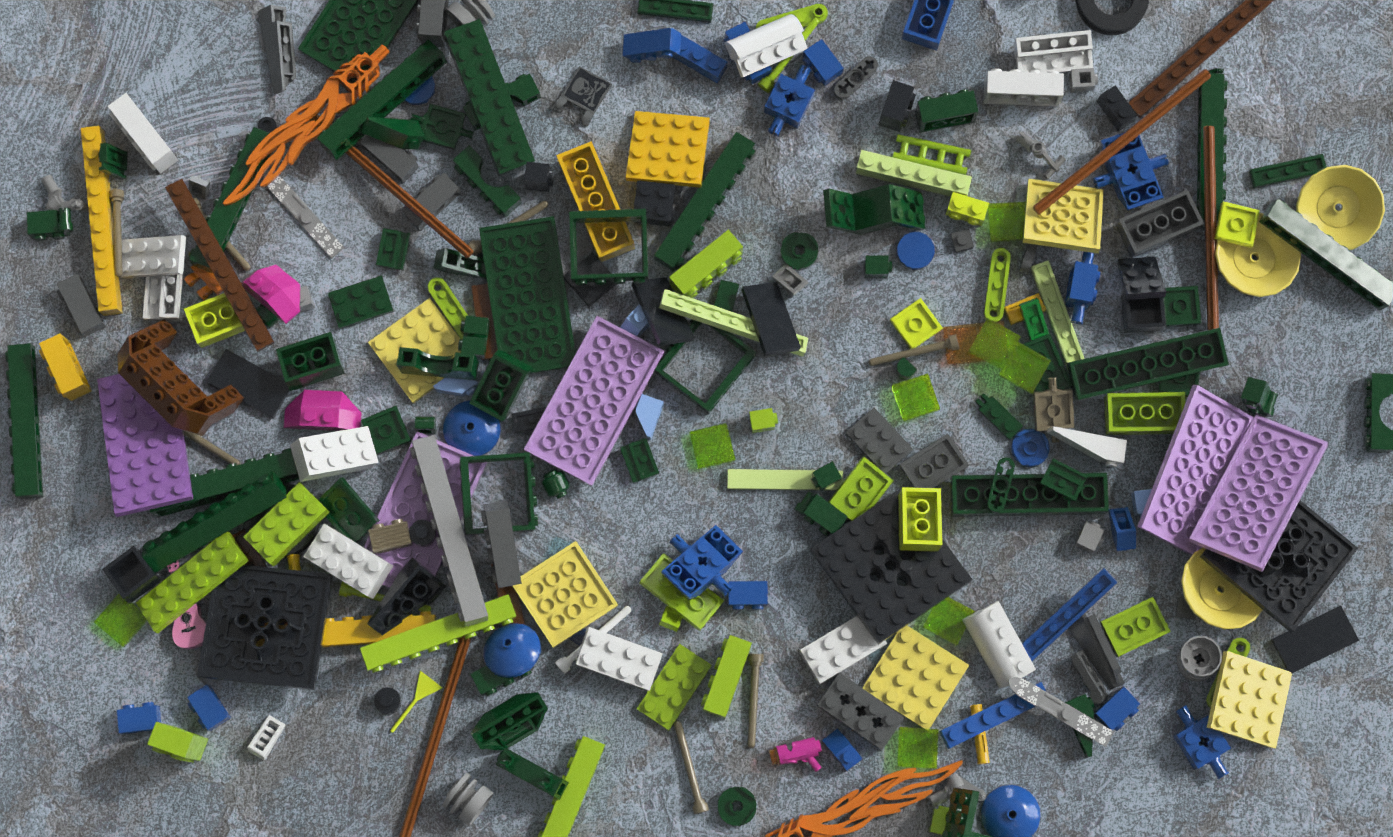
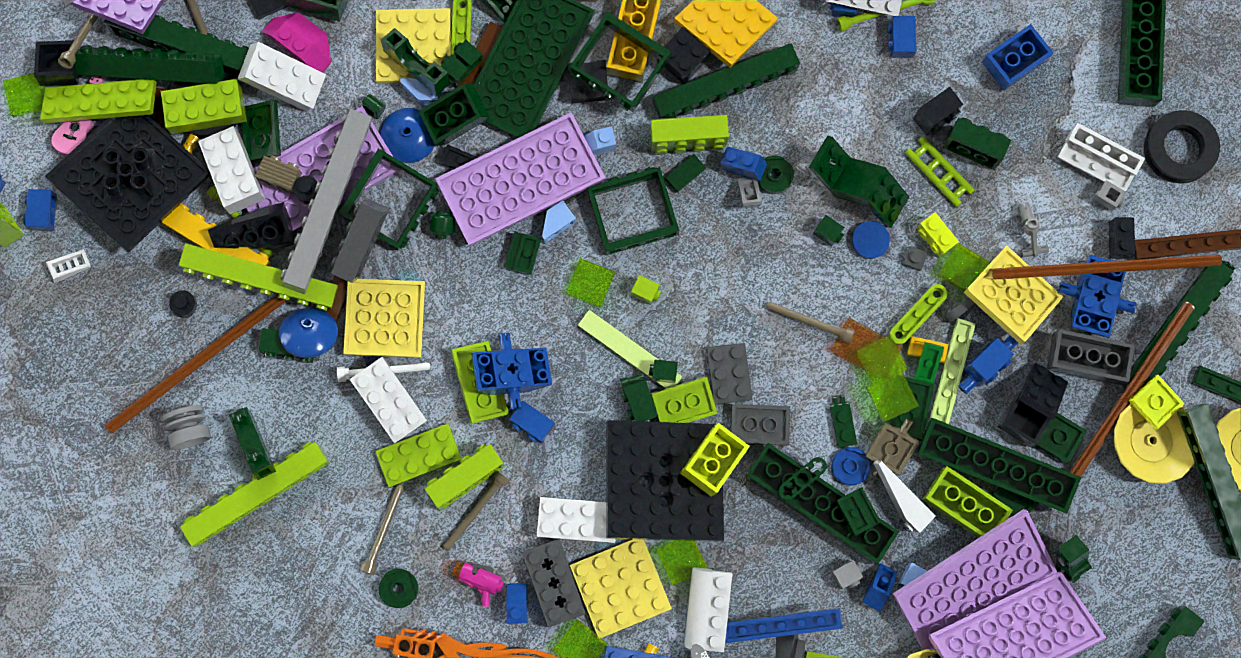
camera: 30 degrees right, 0 degrees up
dark green plate [361,405,411,455] -> none
neon yellow piece [390,671,443,733] -> none
dark green wedge [471,692,548,750] -> none
black tile [631,277,695,346] -> none
yellowish green plate [659,289,808,357] -> none
lime plate [659,606,682,632] -> none
black tile [741,282,801,356] -> none
blue brick [764,65,815,136] -> none
dark grey beam [834,56,878,100] -> none
yellowish green brick [856,150,972,197] -> none
neon yellow tile [889,298,943,349] -> none
clear neon green plate [891,374,940,422] -> none
dark green brick [896,358,917,380] -> none
white brick [983,69,1064,107] -> none
none -> dark tan piece [58,14,98,69]
none -> blue brick [720,146,767,181]

